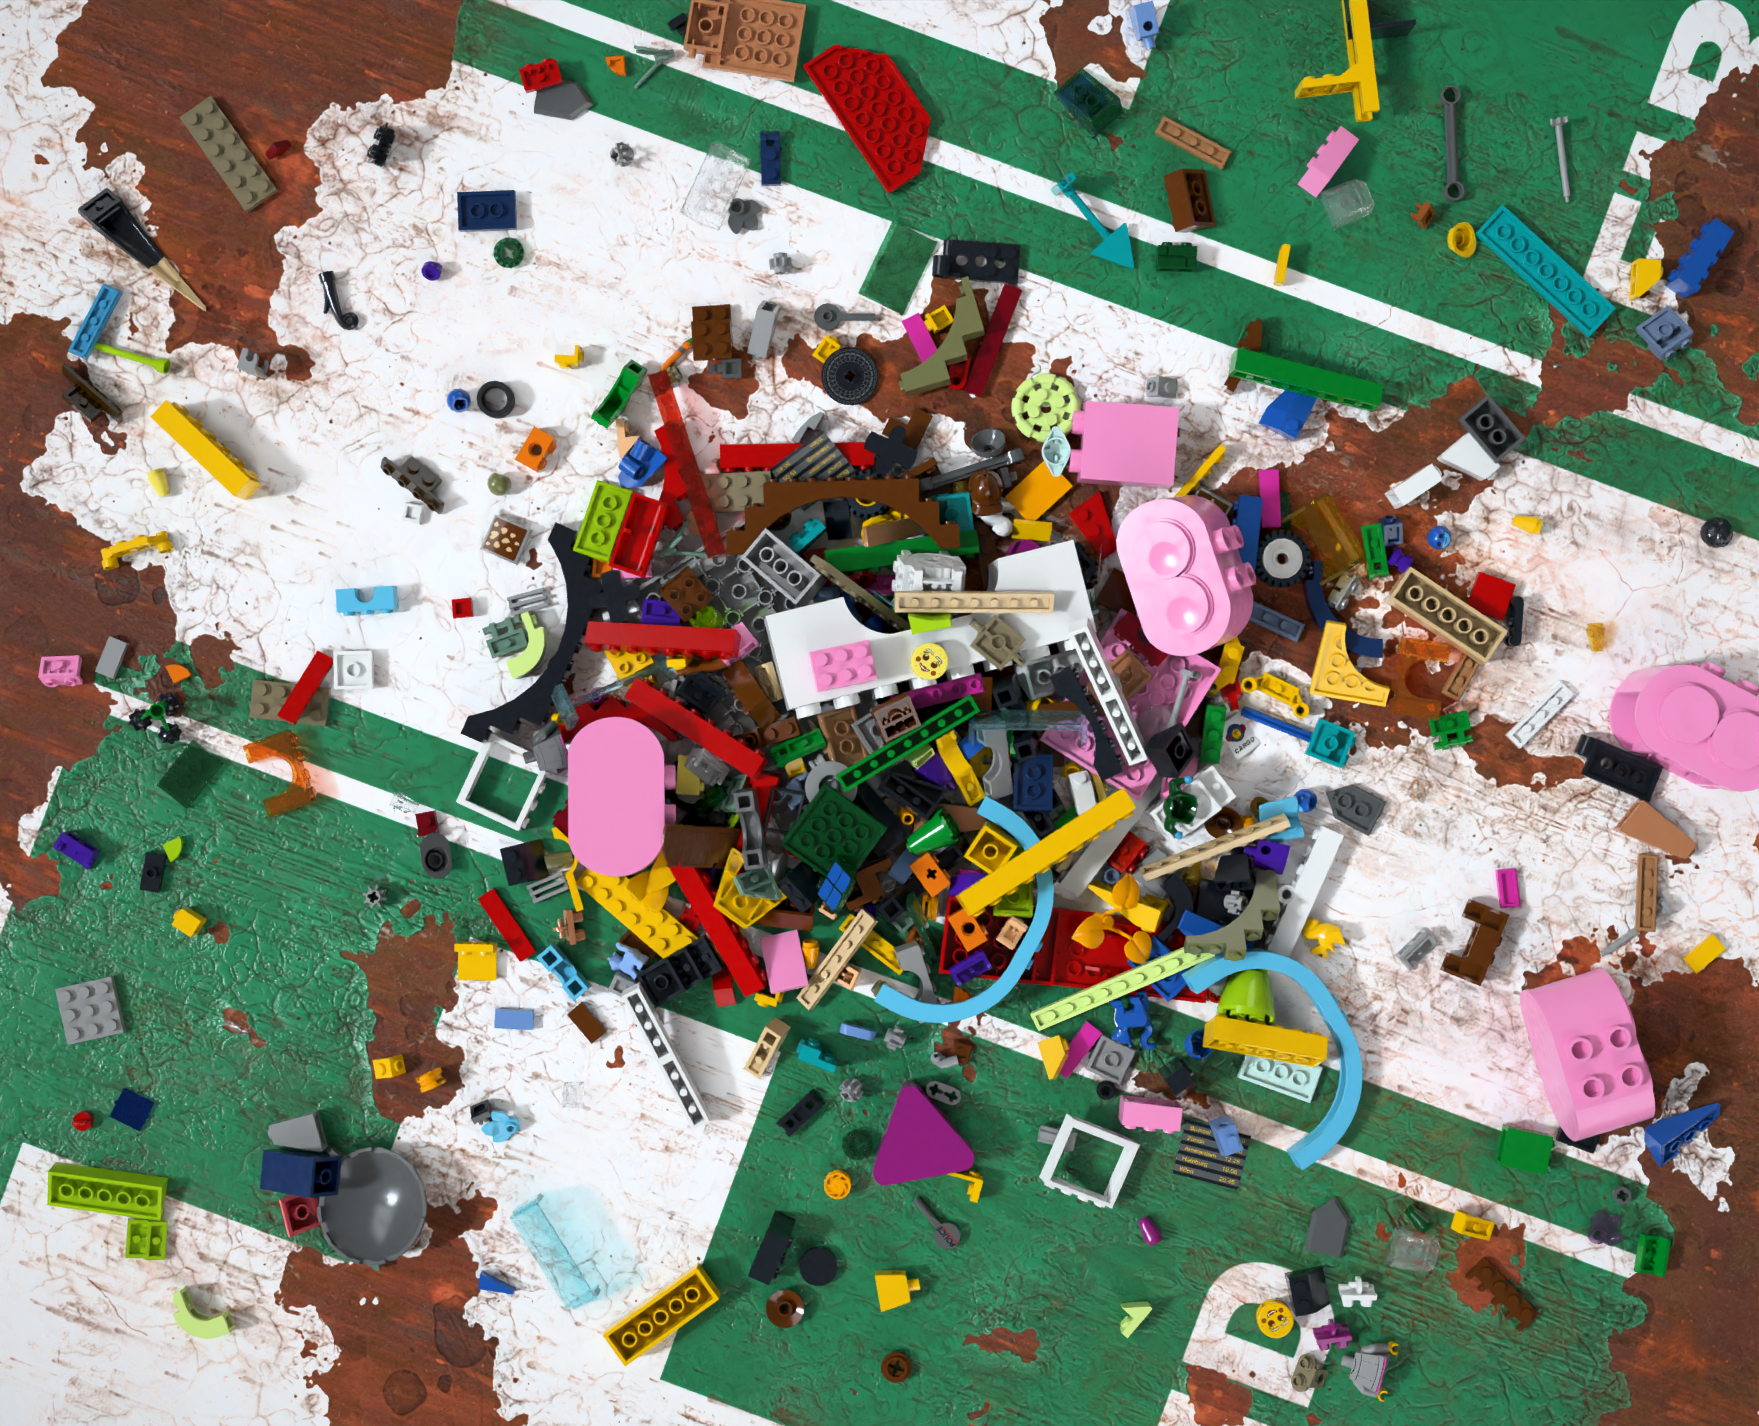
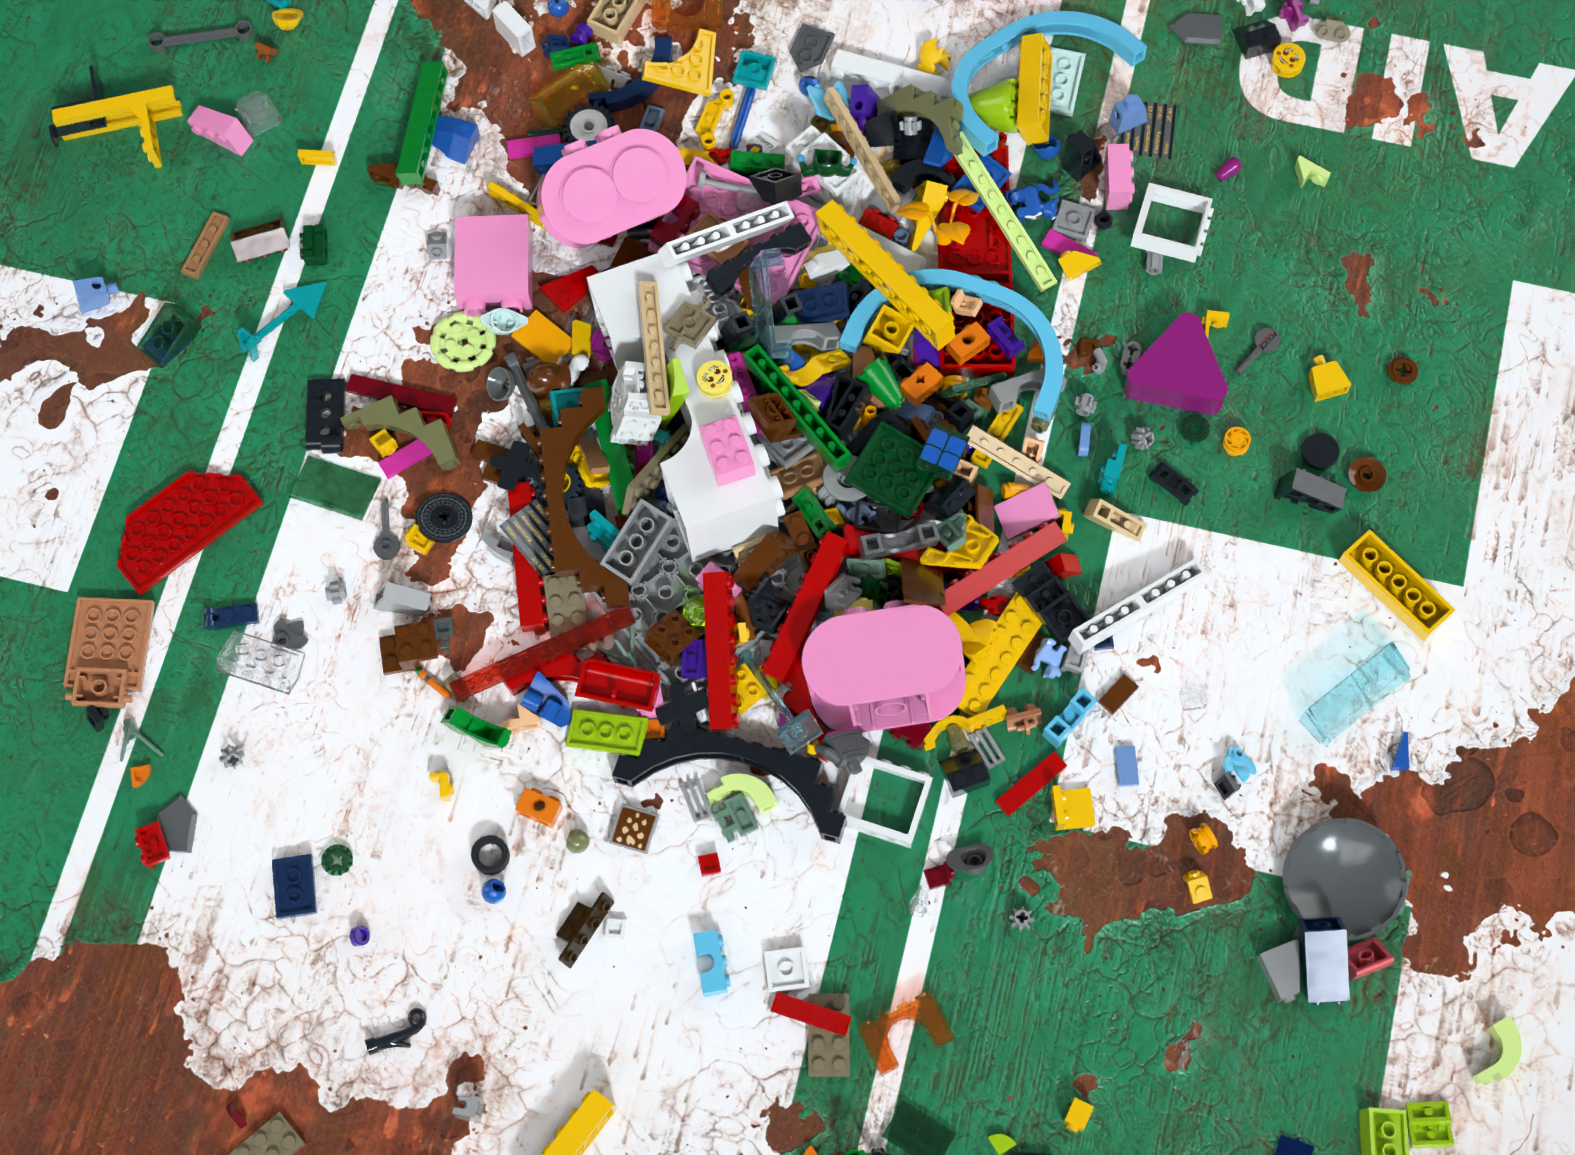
camera: 90 degrees left, 20 degrees down
black hinge [366,122,395,167] -> none

